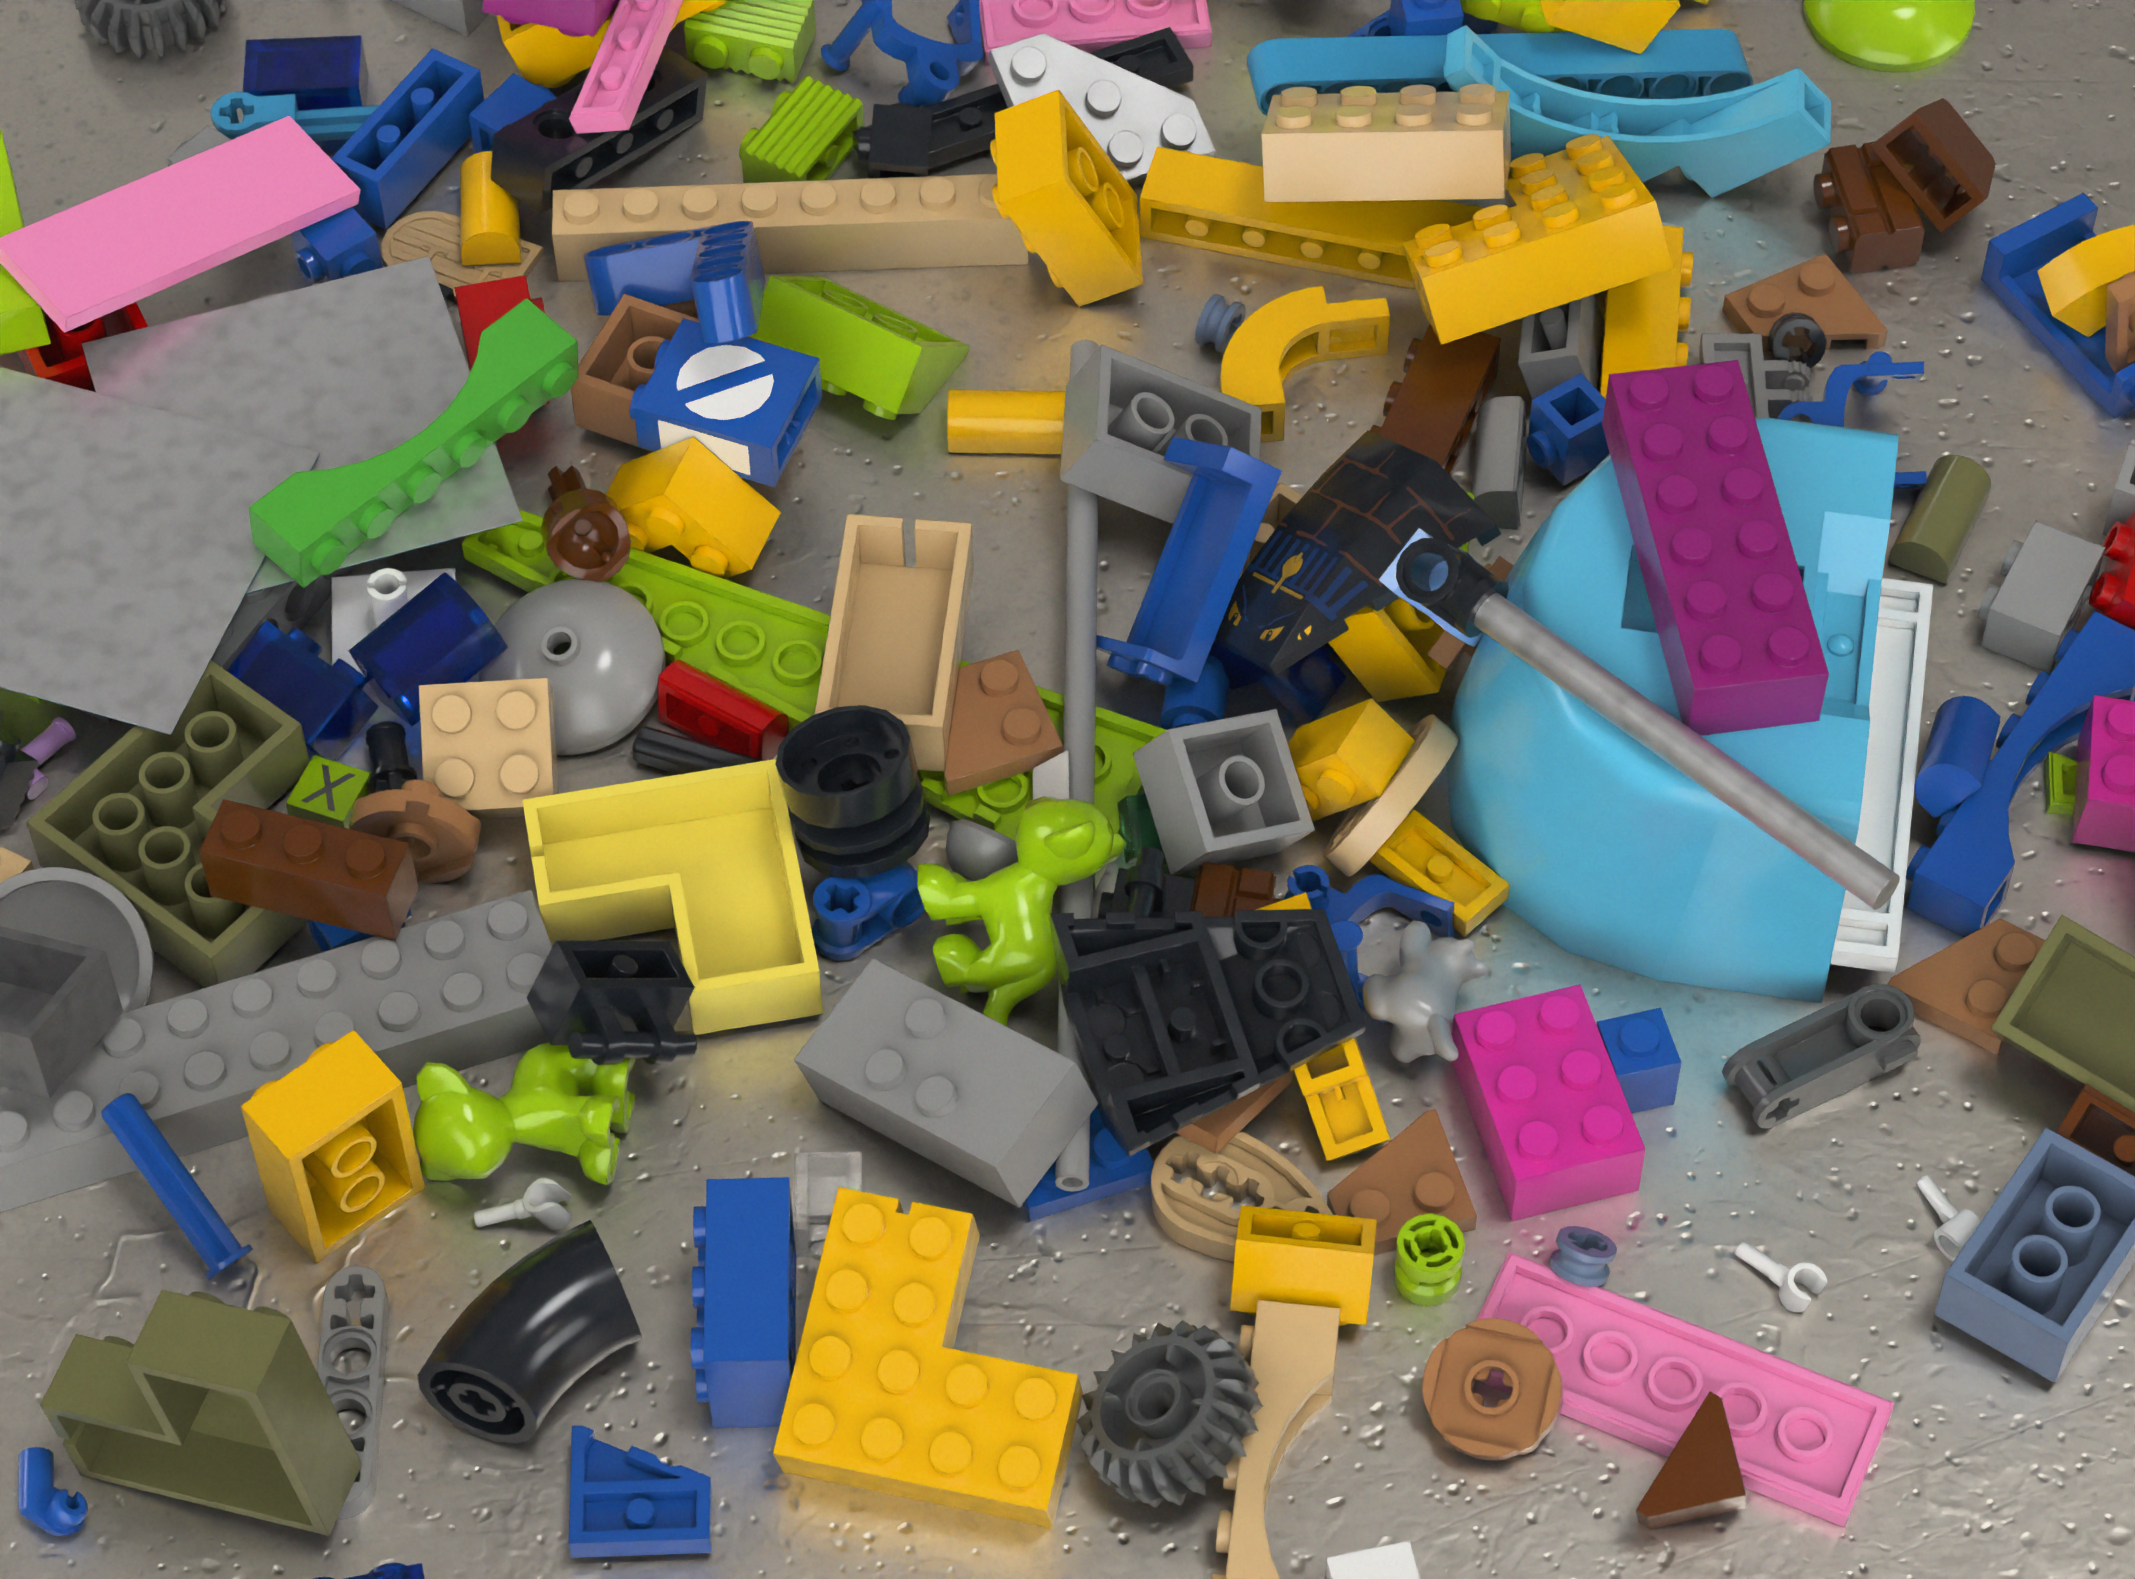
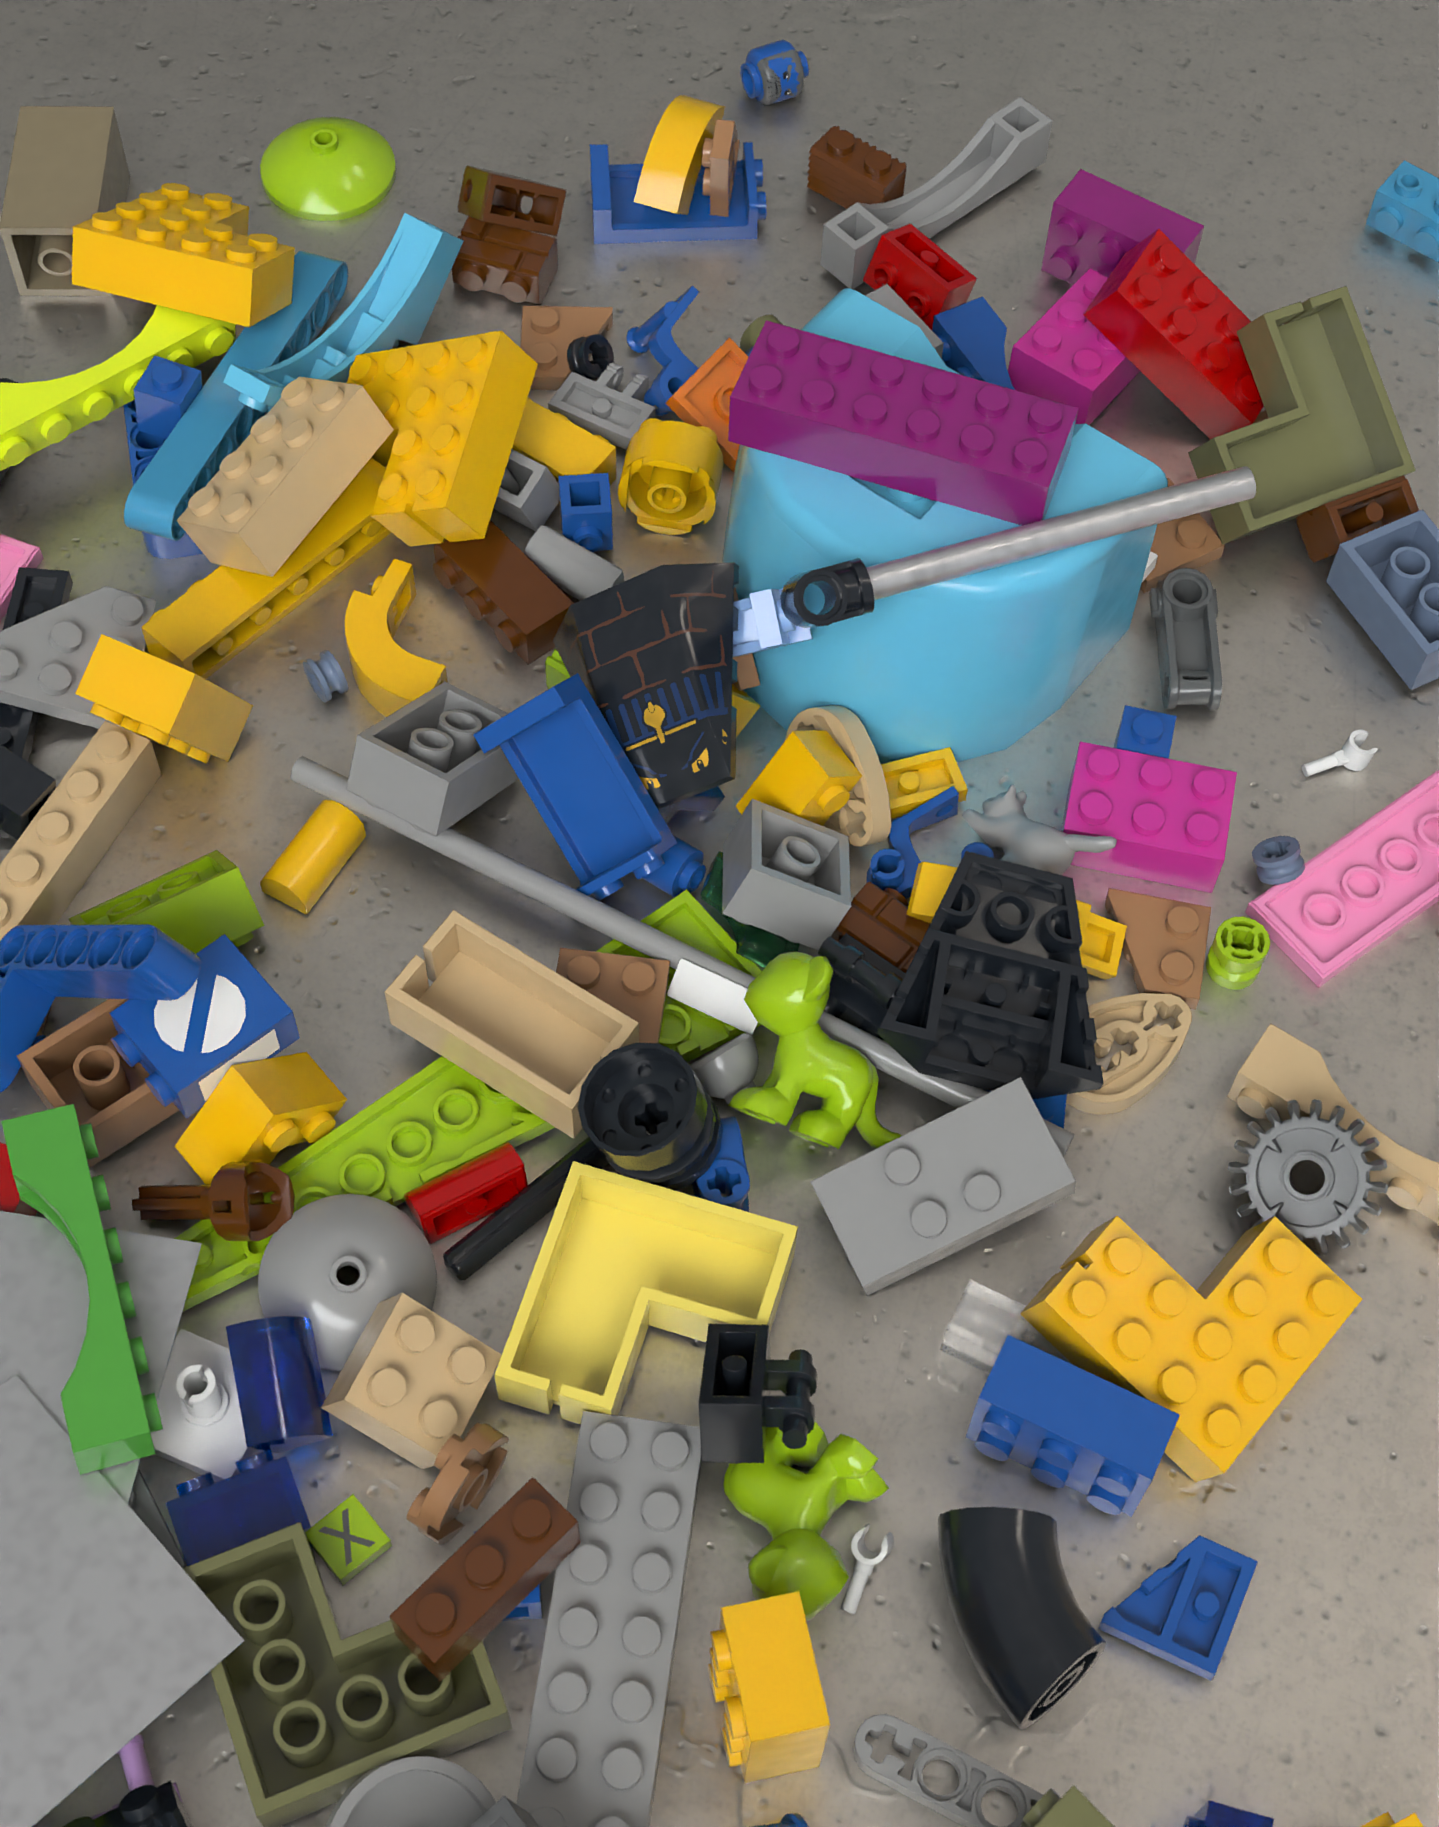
camera: 65 degrees left, 5 degrees up
black axle [365,721,418,794] -> none
yellow brick [1230,1205,1377,1326] -> none
medium nougat plate [1422,1318,1563,1461] -> none
white hand [1917,1175,1980,1262] -> none

